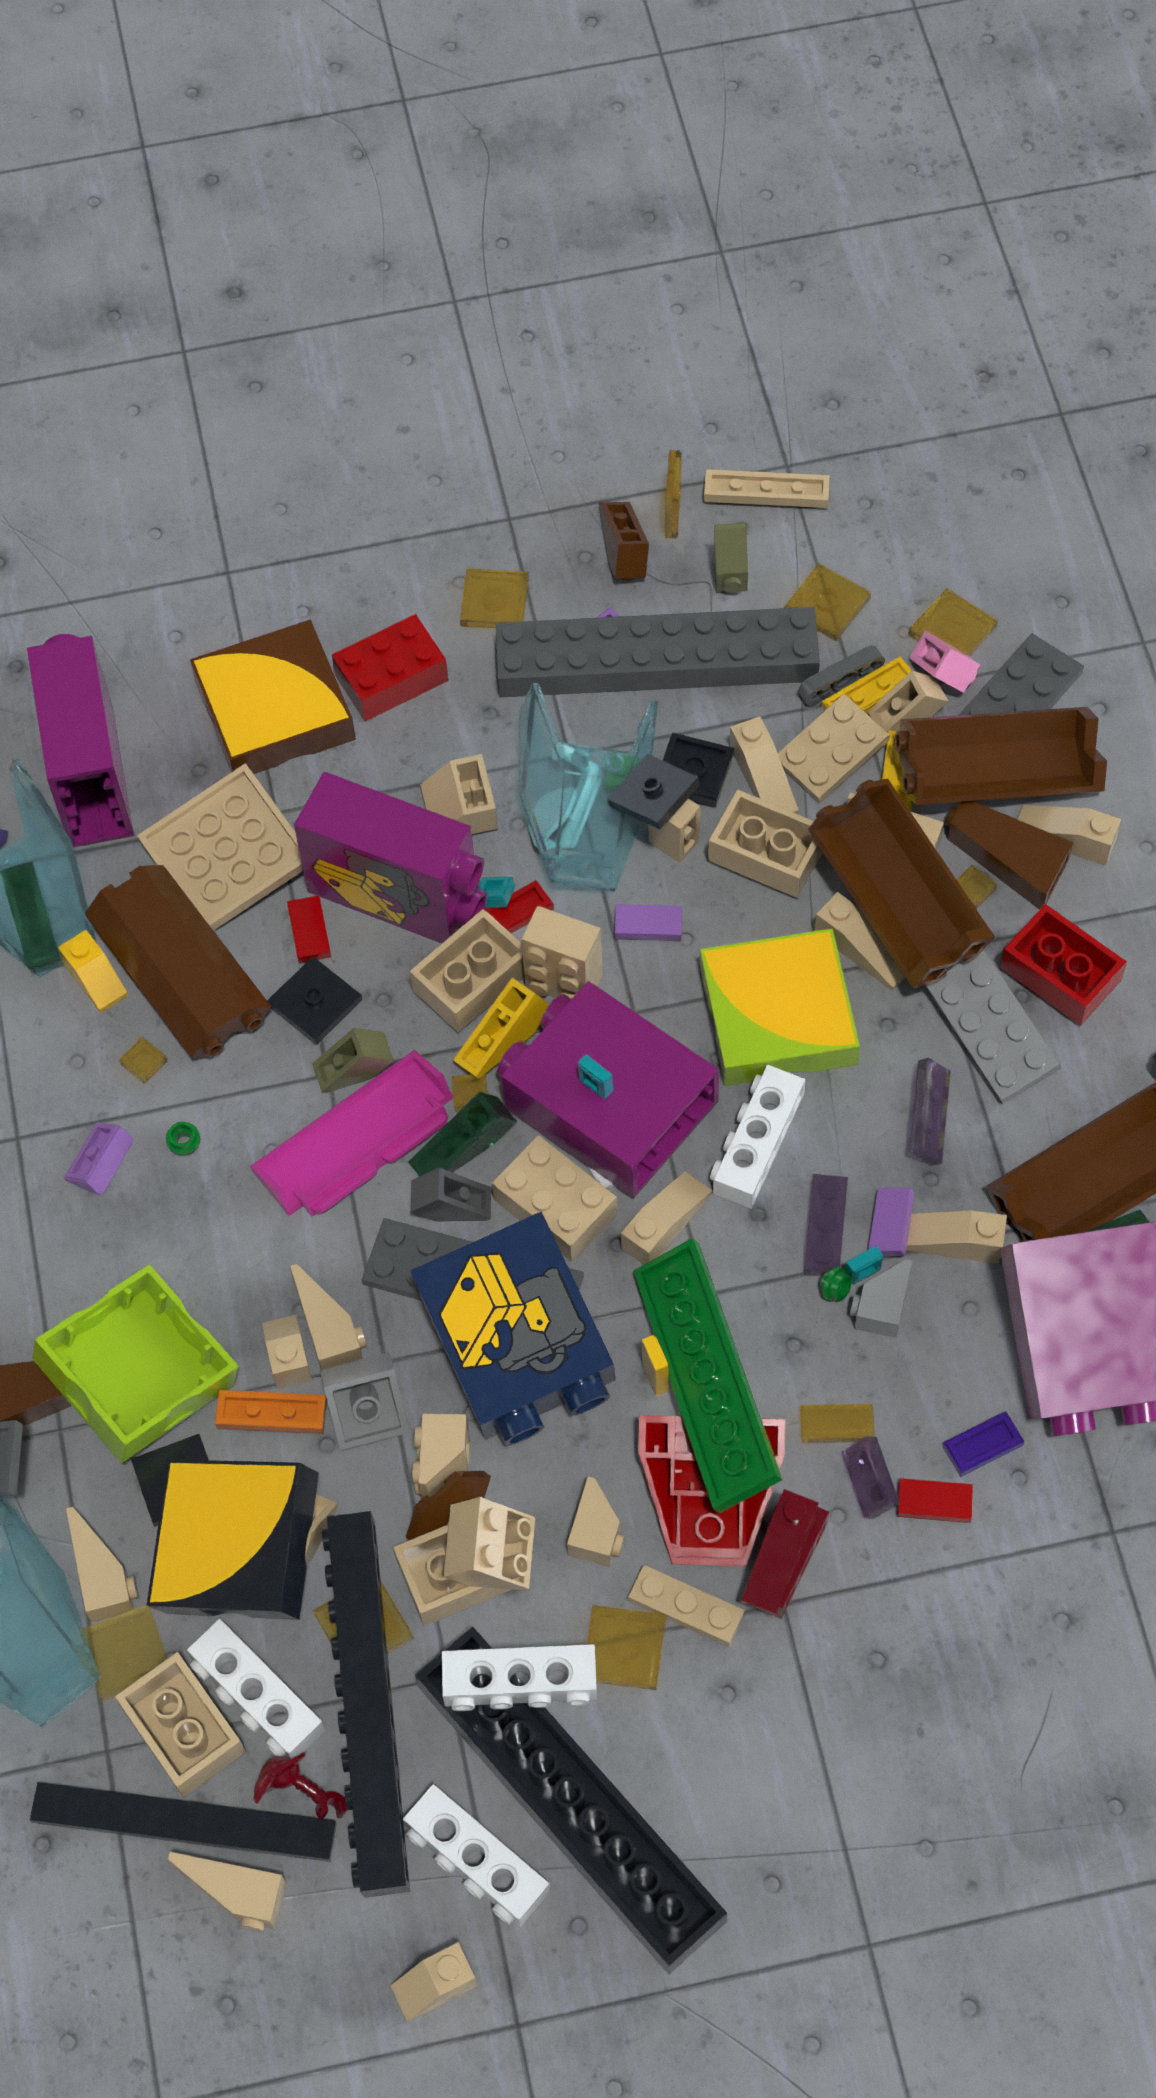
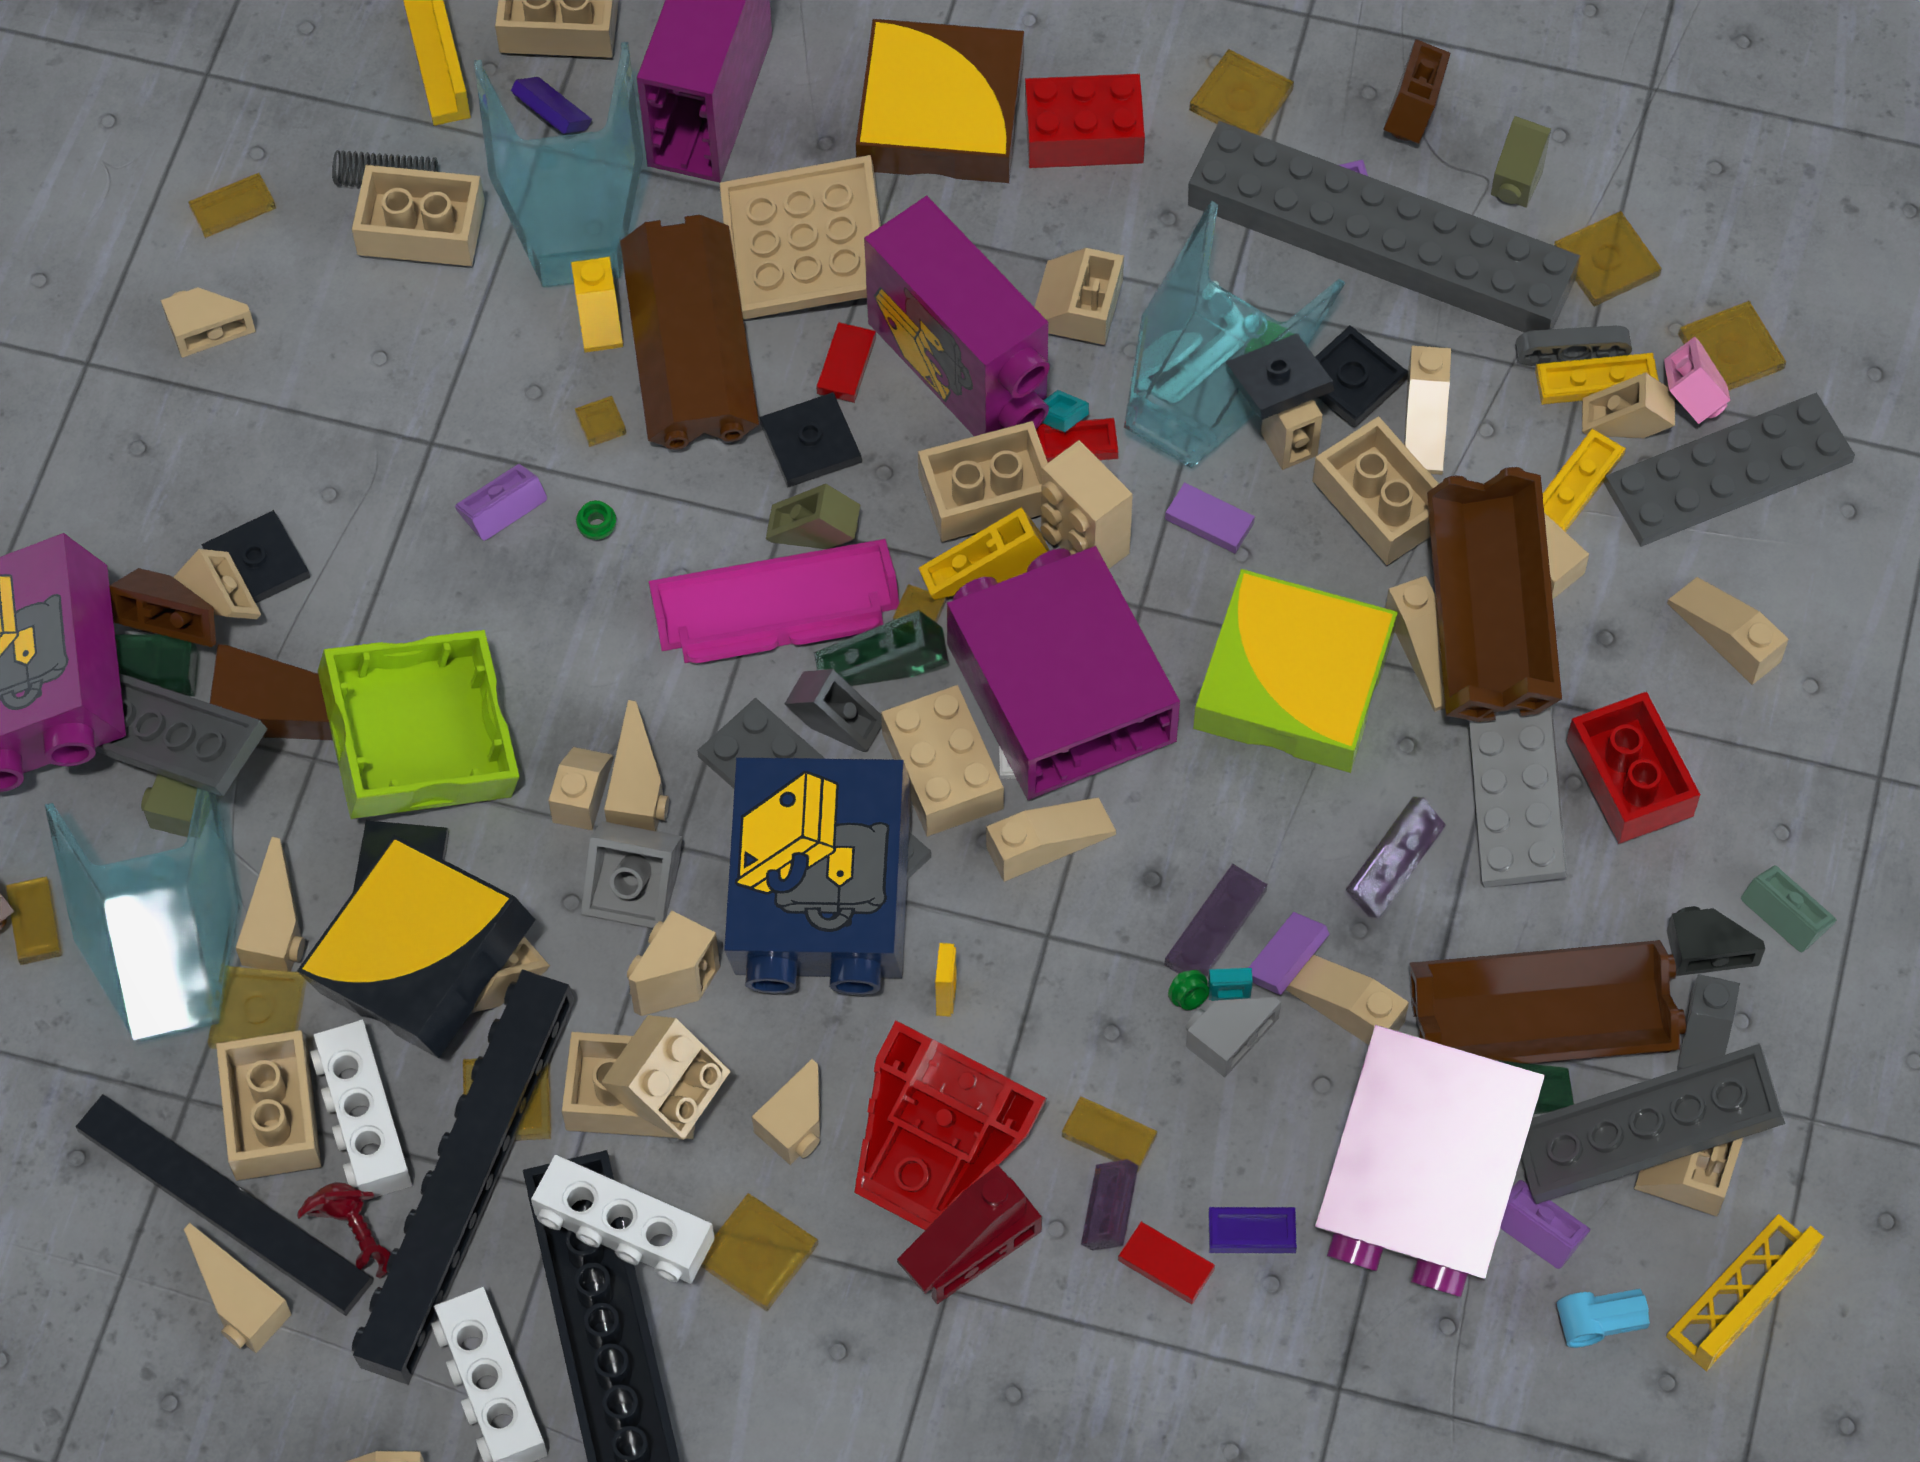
camera: 25 degrees right, 0 degrees up
clear green slope [0,861,61,971] -> none
orange plate [215,1390,327,1434] -> none
reddish brown tile [406,1471,491,1540] -> none
teal tile [578,1054,613,1099] -> none
tan plate [628,1565,745,1647] -> none
green plate [633,1238,783,1513] -> none
clear yellow tile [665,450,682,539] -> none
tan plate [704,469,830,508] -> none
white brick [710,1065,806,1209] -> none
tan plate [778,694,890,804] -> none
reddish brown panel [895,707,1107,805] -> none
reddish brown slope [945,801,1073,909] -> none
clear yellow tile [957,865,997,909] -> none

